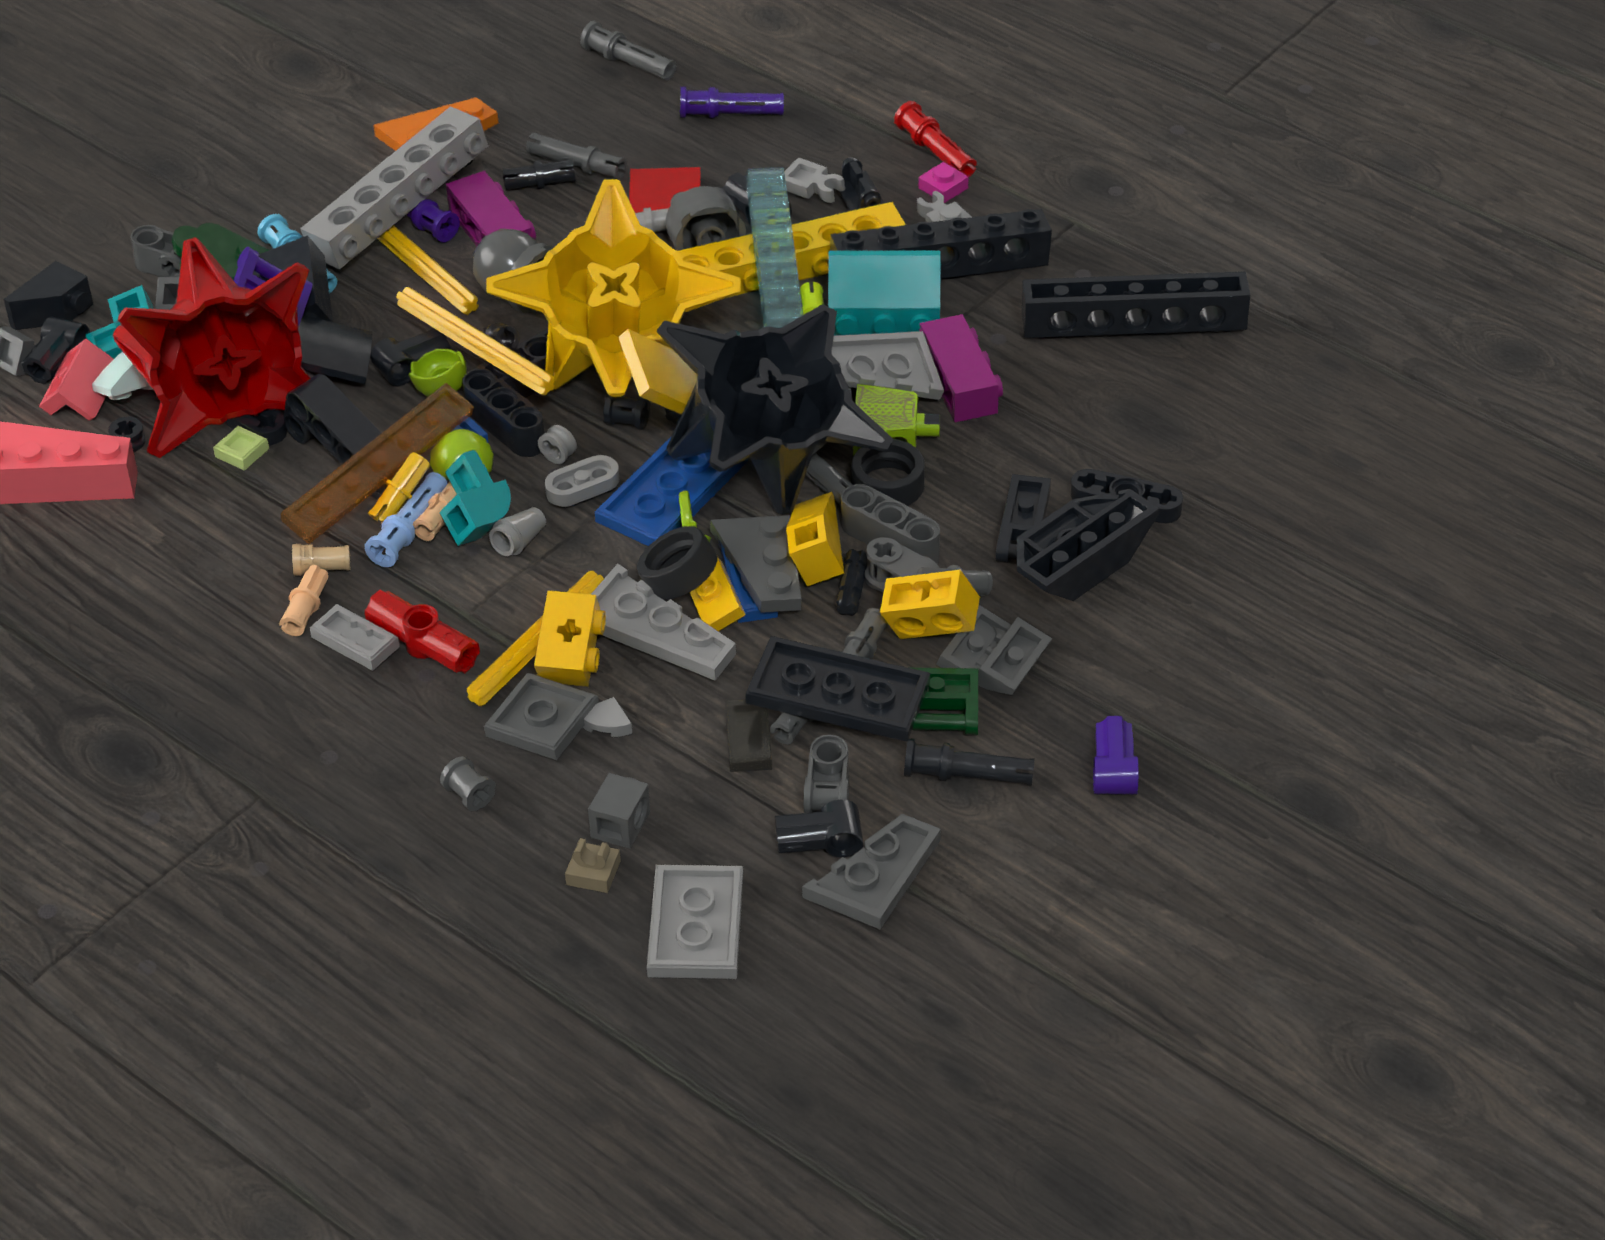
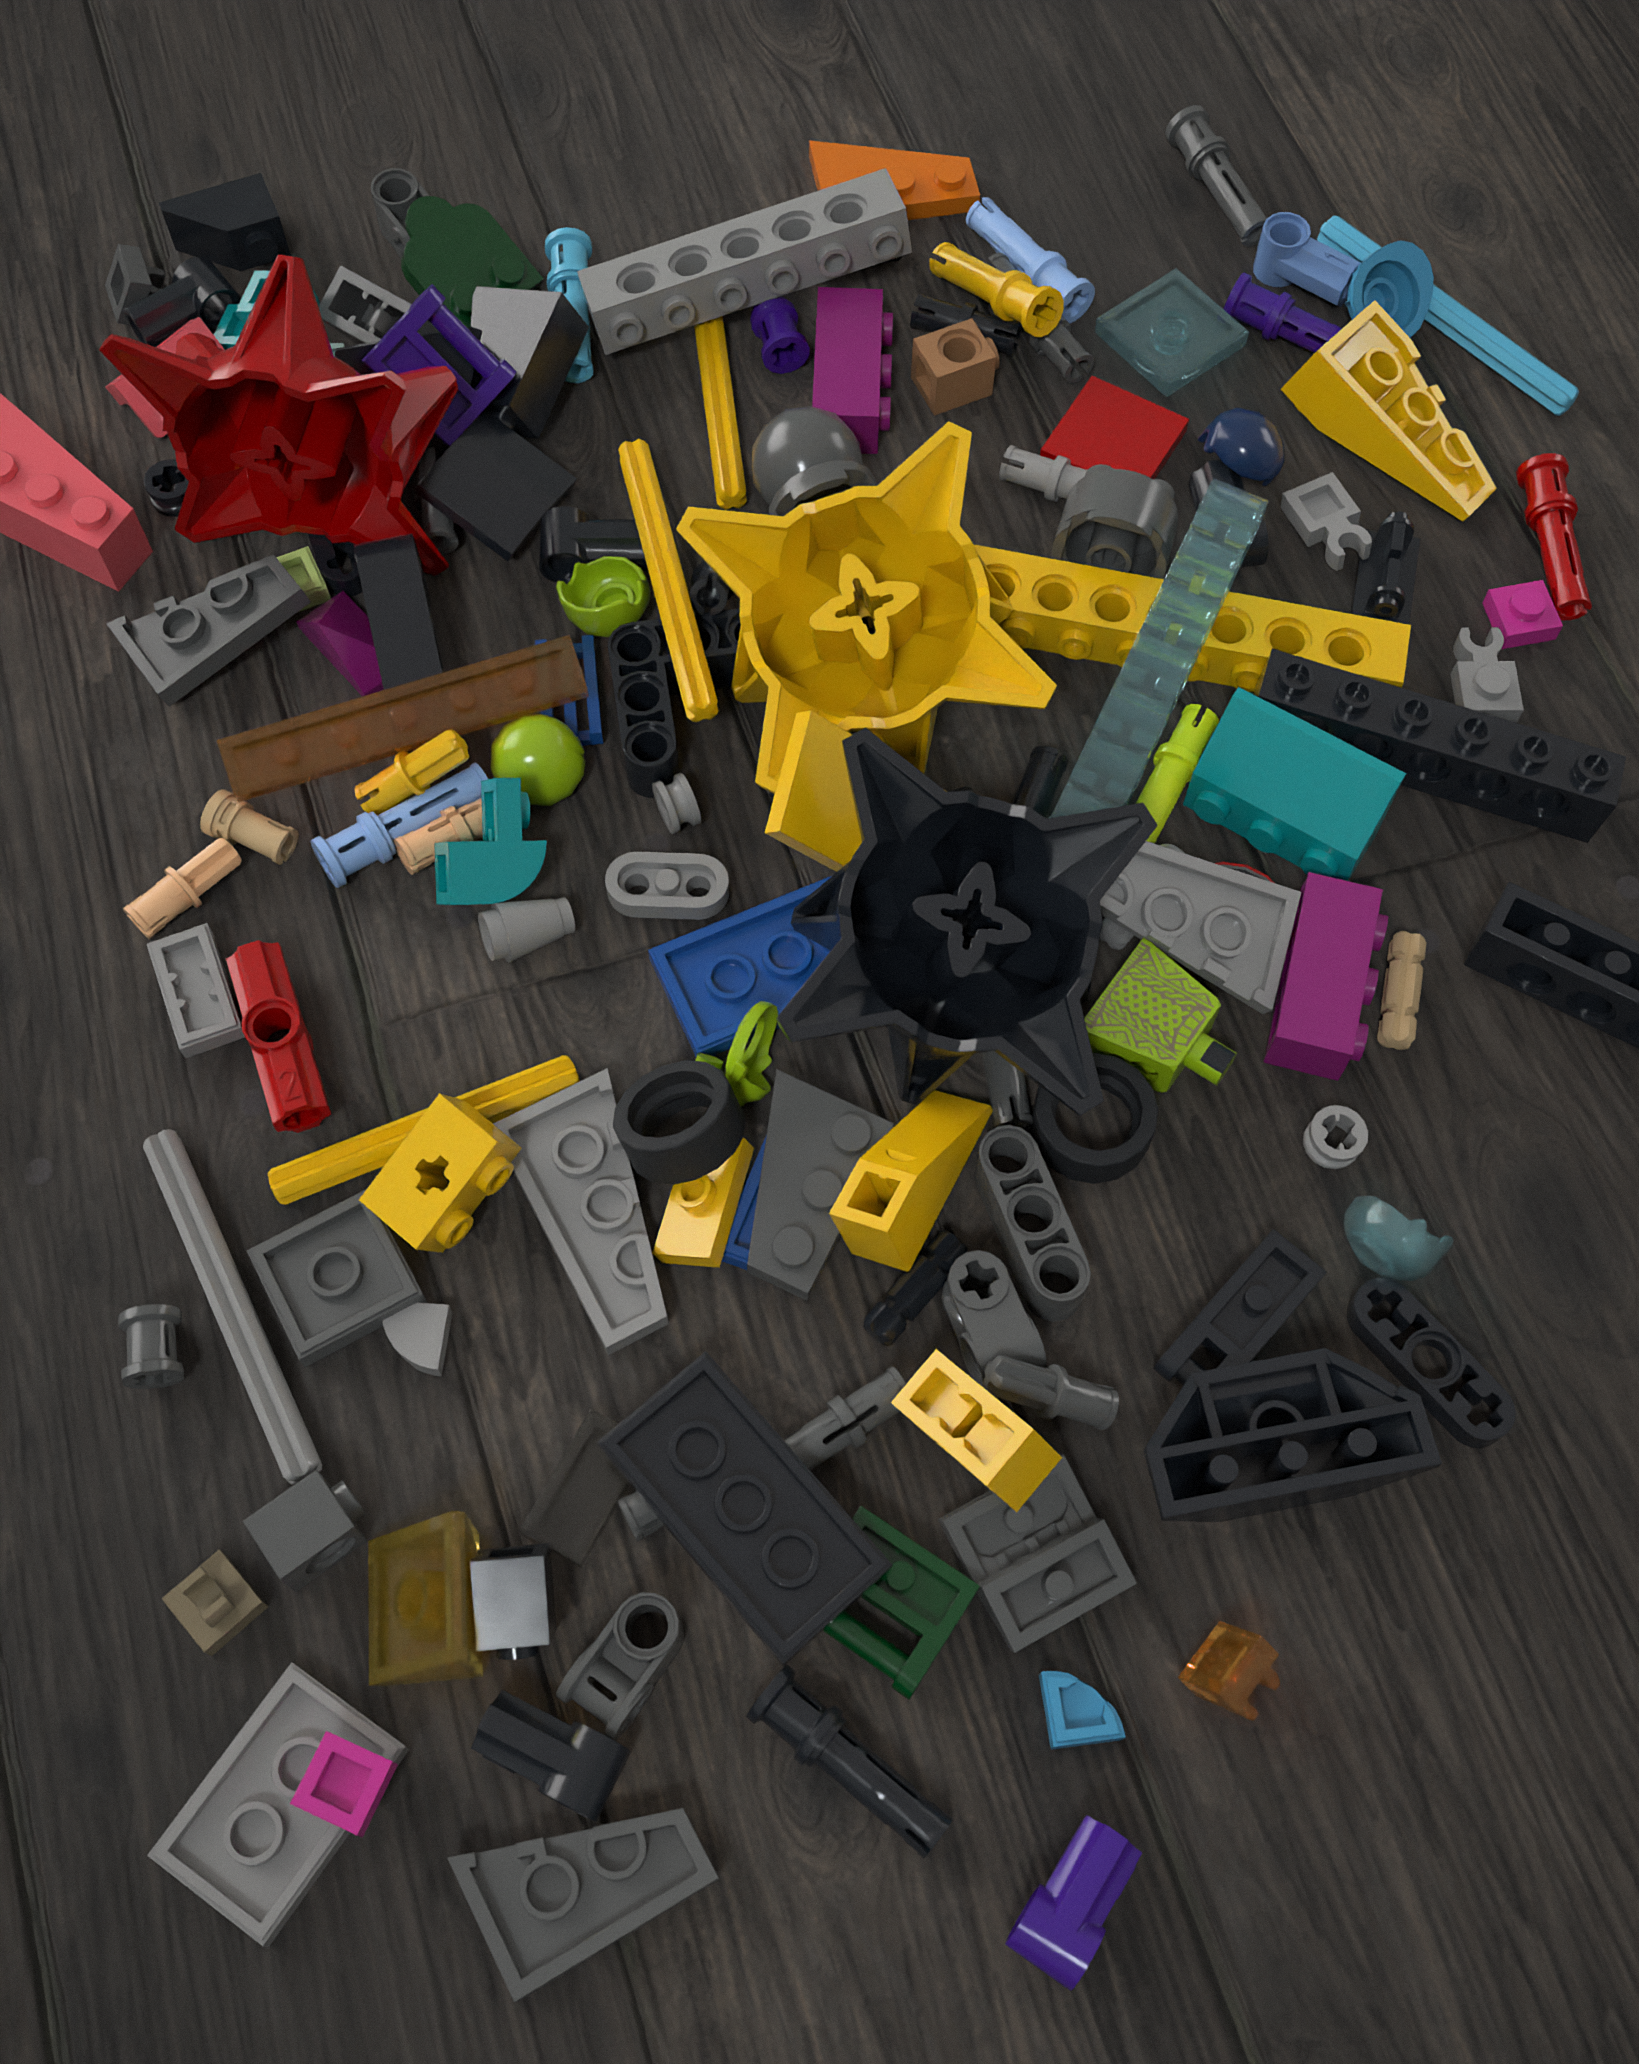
camera: 30 degrees right, 20 degrees up
none -> dark grey wing [106,554,311,707]
none -> light grey axle [143,1129,322,1485]
none -> dark pink plate [290,1731,398,1838]
none -> magenta slope [296,591,384,701]
none -> clear yellow slope [368,1511,483,1686]
none -> brick [470,1543,556,1660]
none -> medium nougat brick [911,318,999,416]
none -> yellow pin [929,242,1064,337]
none -> light blue pin [966,197,1095,323]
none -> dark azure tile [1039,1671,1126,1750]
none -> clear light blue plate [1094,268,1249,397]
none -> clear orange tile [1178,1621,1280,1720]
none -> dark blue hair [1198,408,1284,486]
none -> medium blue piece [1253,212,1361,307]
none -> yellow wedge [1280,300,1497,522]
none -> light grey bush [1303,1105,1368,1169]
none -> medium azure axle [1317,216,1579,416]
none -> clear light blue hair [1343,1196,1454,1281]
none -> dark azure piece [1344,240,1434,338]
none -> tan axle [1377,931,1427,1050]

